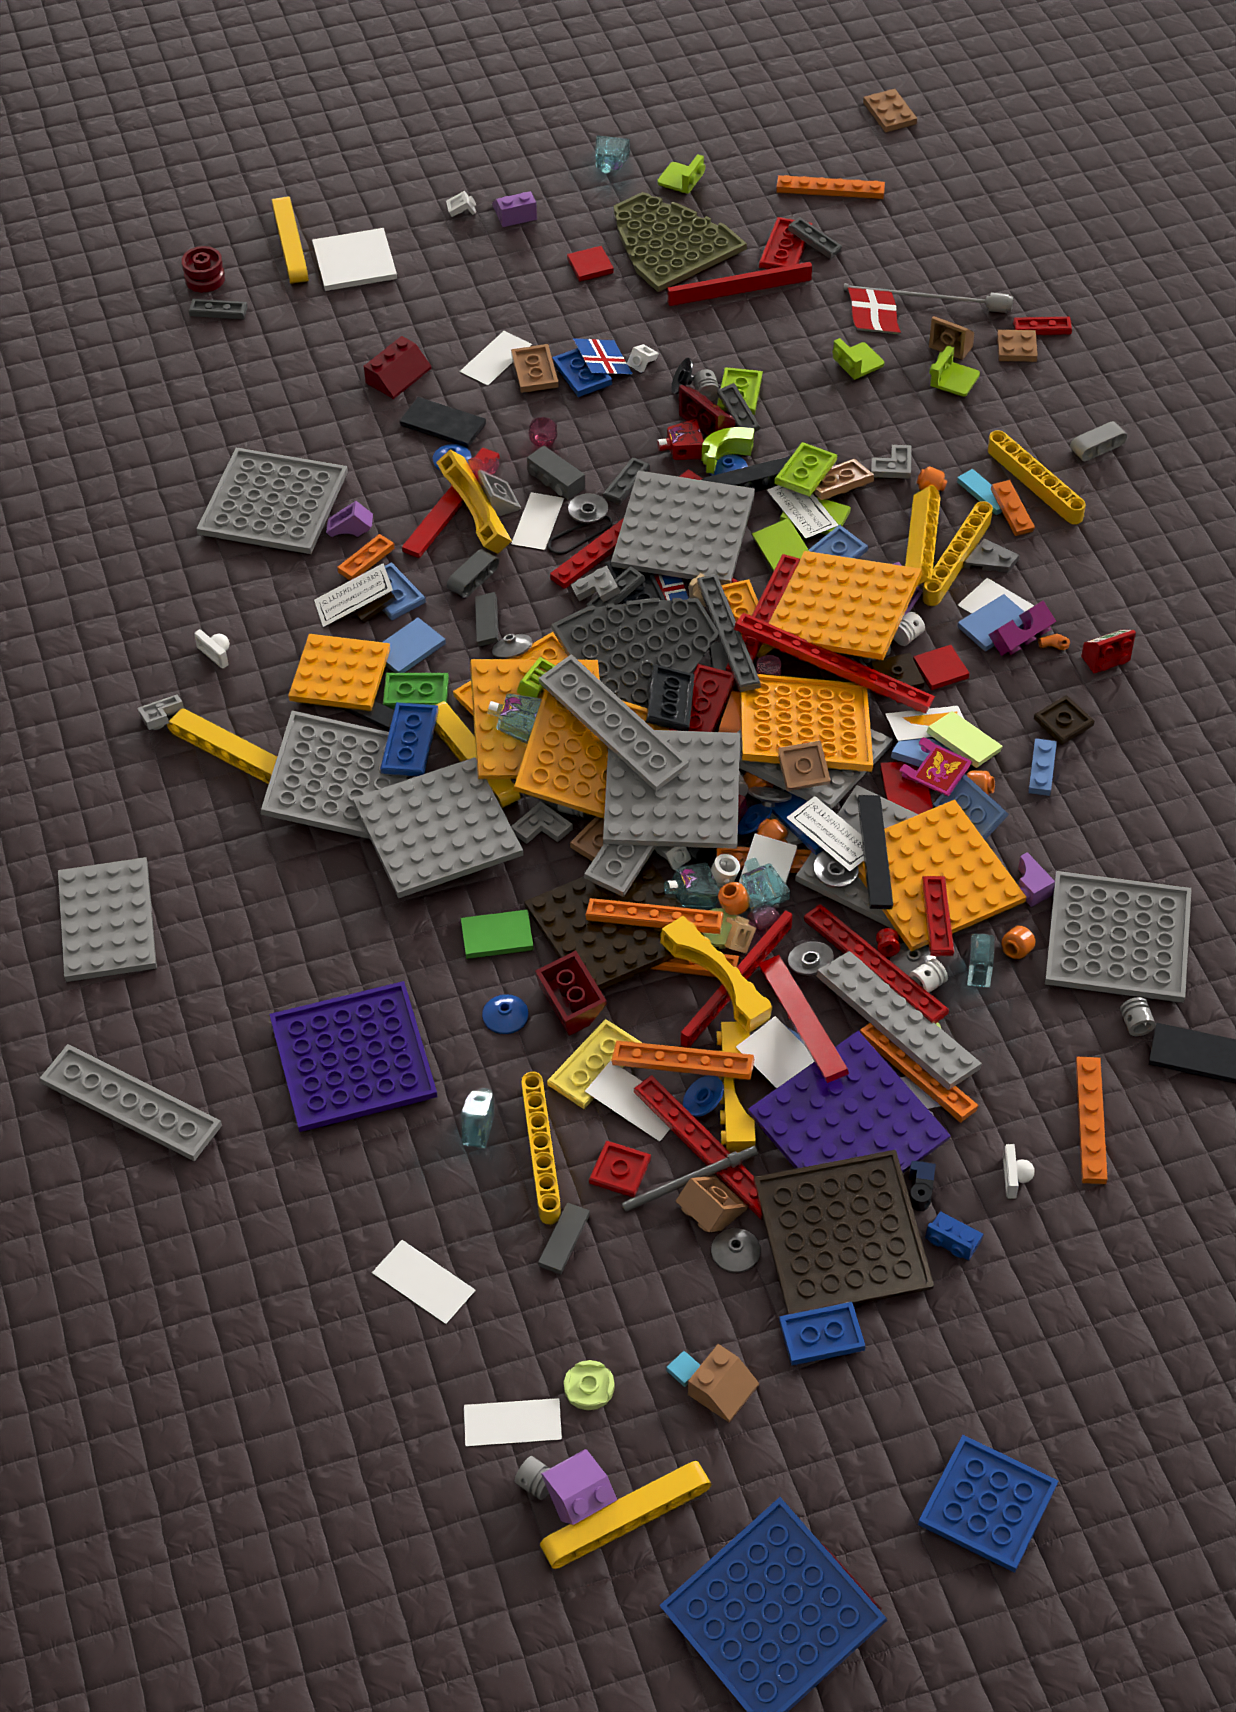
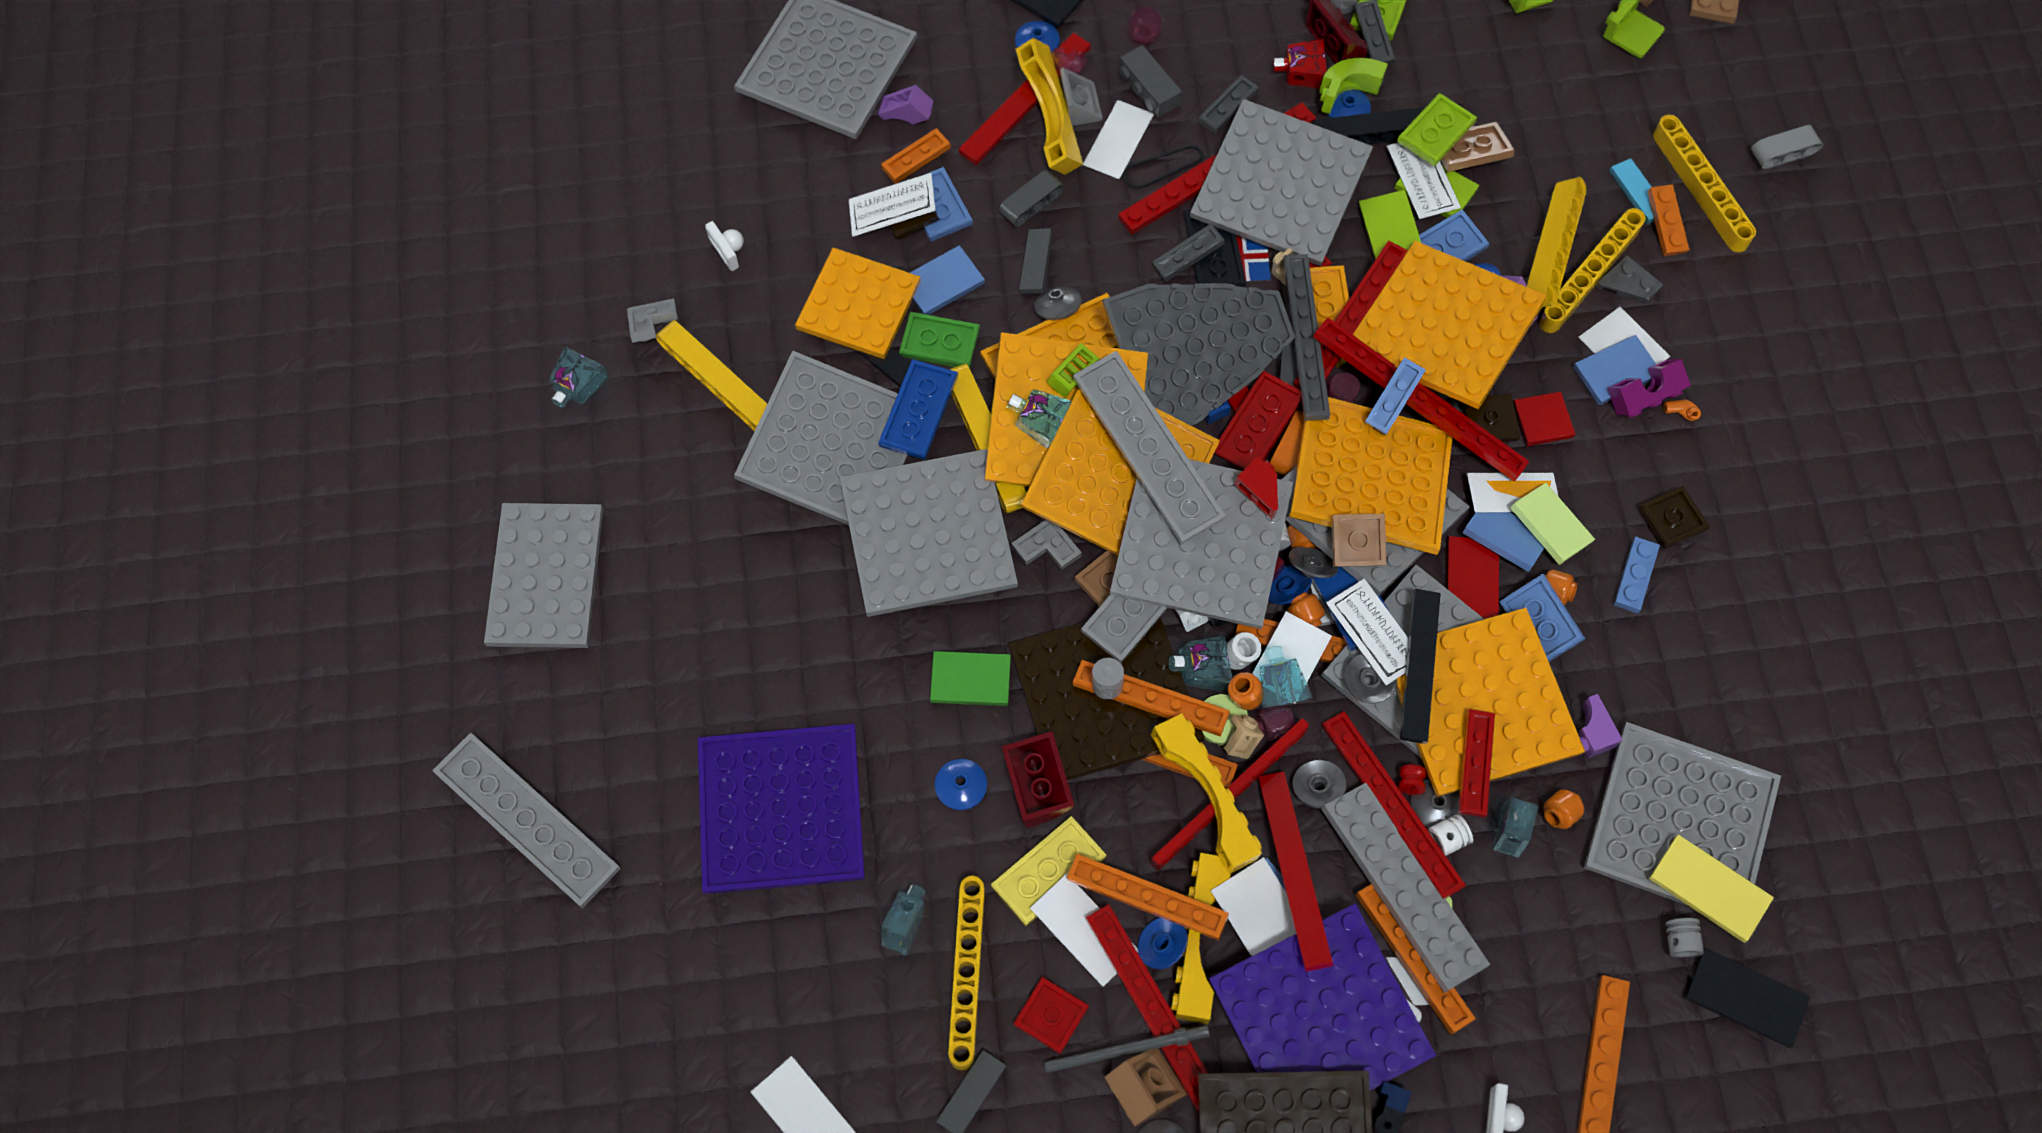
camera: 10 degrees right, 15 degrees up
flat silver dish [568,493,608,523] -> none
light grey plate [571,565,621,602] -> none
black tile [646,664,695,731] -> none
light grey plate [871,445,911,479] -> none
white piece [893,612,925,646] -> none
flag [900,737,972,797] -> none
orange head [916,466,947,492] -> none
red slope [1081,630,1136,673] -> none
none -> clear light blue torso [549,346,609,408]
none -> light grey piece [1092,658,1124,699]
none -> red slope [1234,457,1278,520]
none -> medium blue plate [1365,357,1426,435]
none -> light yellow tile [1649,834,1774,943]

